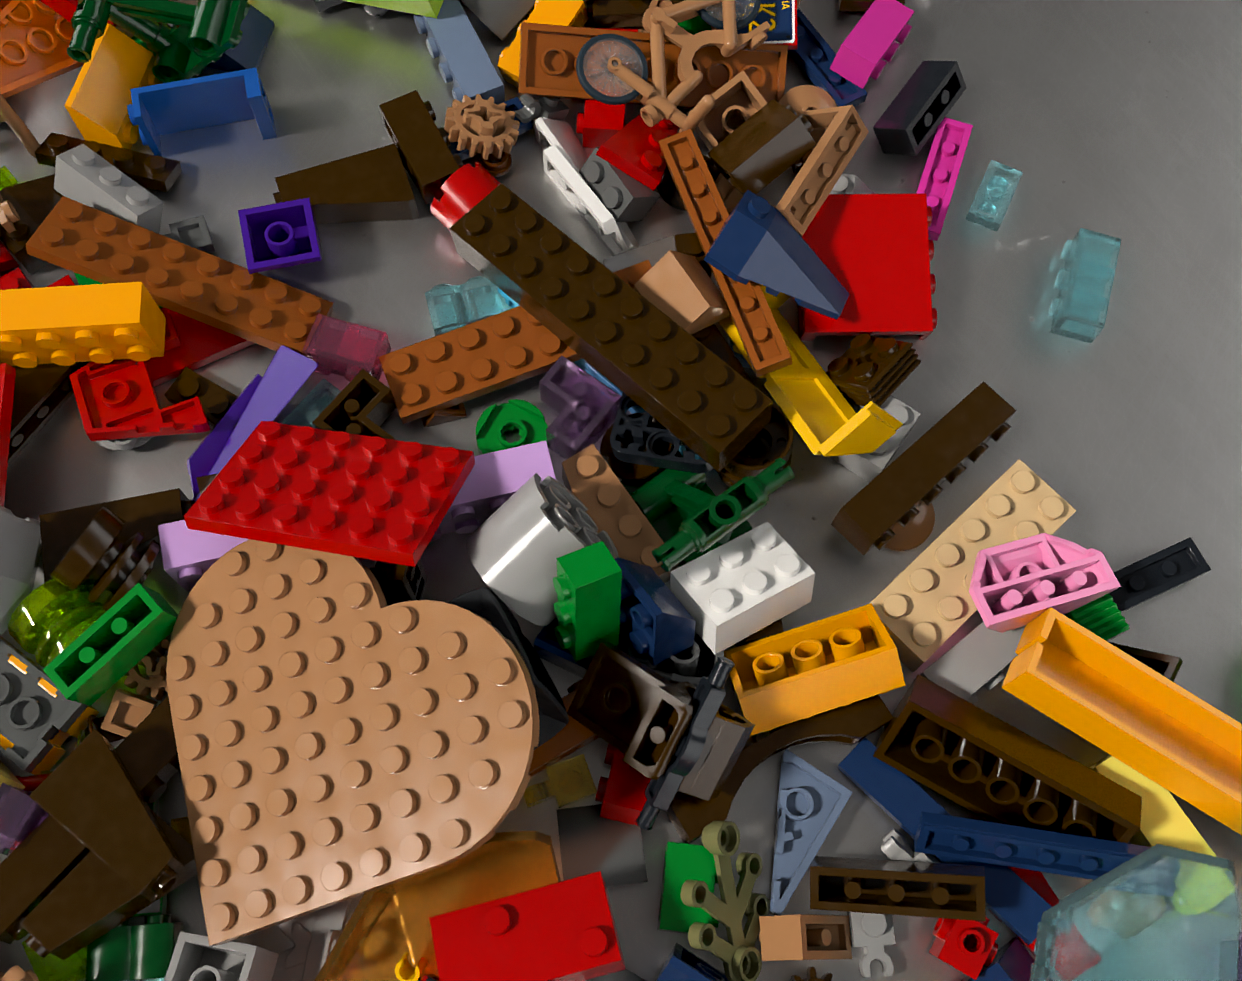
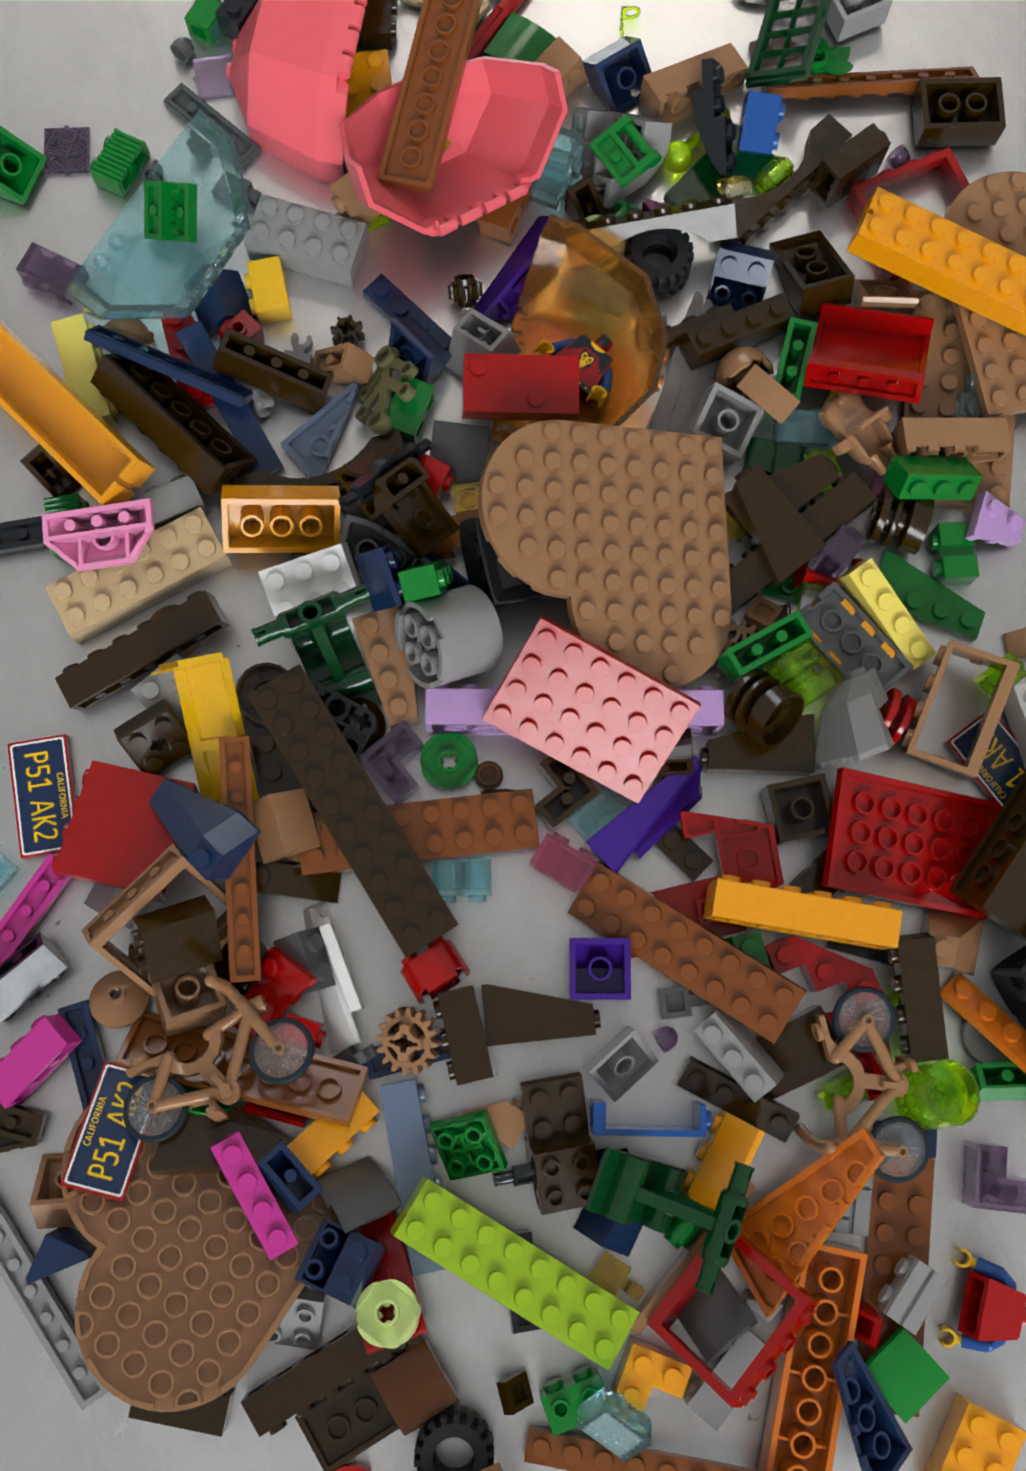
camera: 165 degrees left, 10 degrees up
none -> tile [7,734,76,859]
none -> green tile [429,1110,508,1181]
none -> medium nougat slope [461,1098,525,1149]
none -> reddish brown plate [474,761,503,790]
none -> dark brown piece [492,1072,629,1215]
none -> light grey slope [583,1026,659,1102]
none -> clear purple hinge [652,1026,678,1053]
none -> dark brown brick [761,773,832,846]

